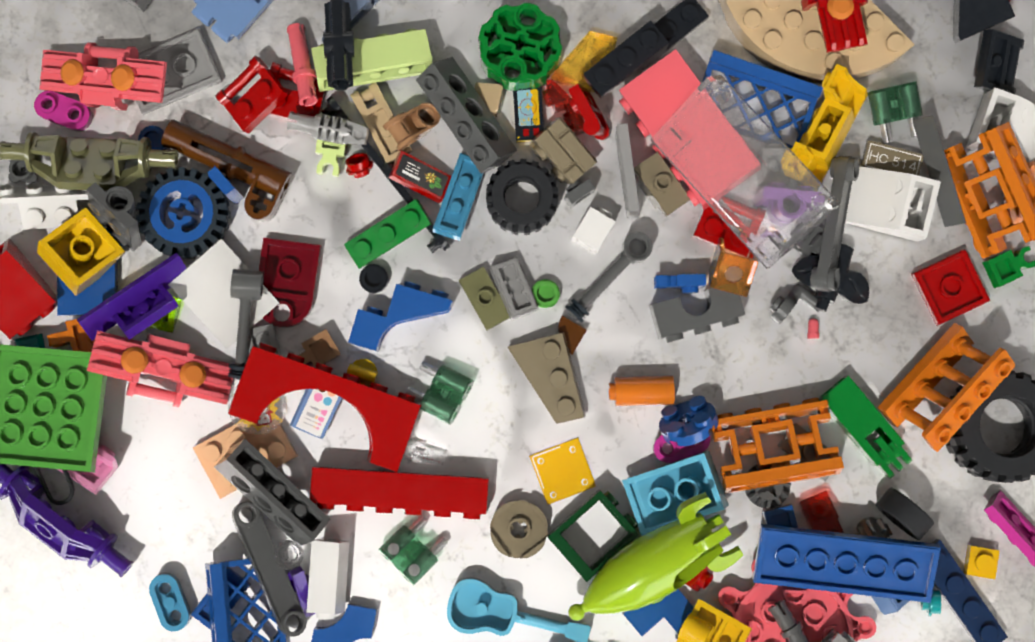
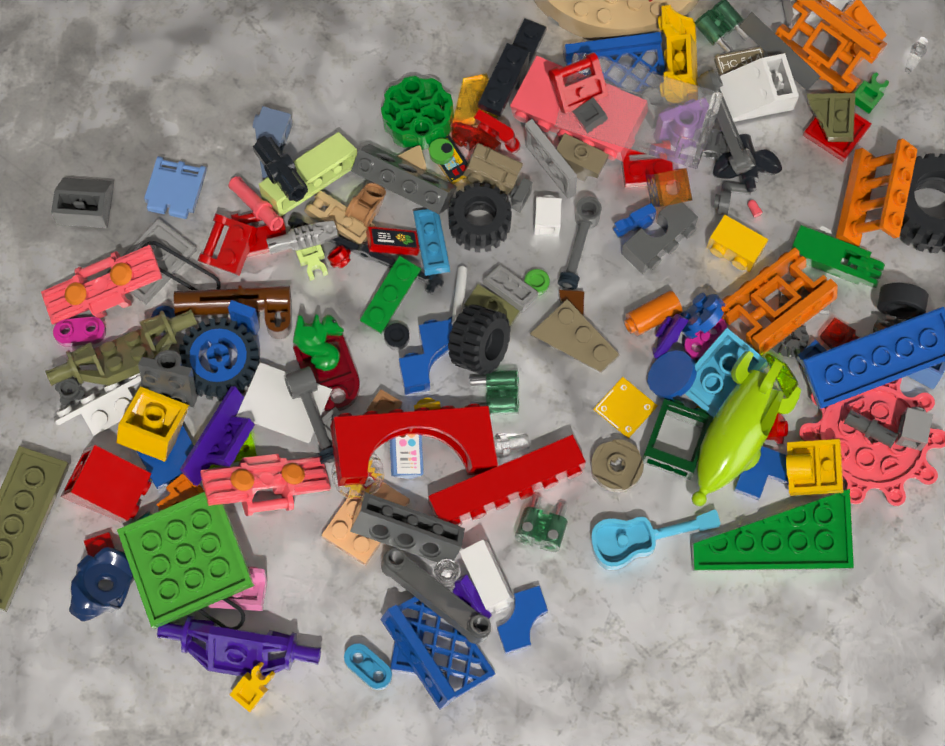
camera: 25 degrees left, 15 degrees down
none -> black piece [141,241,221,290]
none -> yellow plate [229,662,275,712]
none -> green animal [293,314,344,371]
none -> bright green tile [429,138,454,165]
none -> black tyre [448,304,511,375]
none -> white bar [452,266,467,326]
none -> plate [548,52,609,114]
none -> dark grey tile [572,97,608,133]
none -> blue tile [647,350,697,400]
none -> dark purple plate [652,314,689,359]
none -> yellow brick [706,215,769,273]
none -> clear neon green slope [765,353,799,399]
none -> olive wing [807,93,855,142]

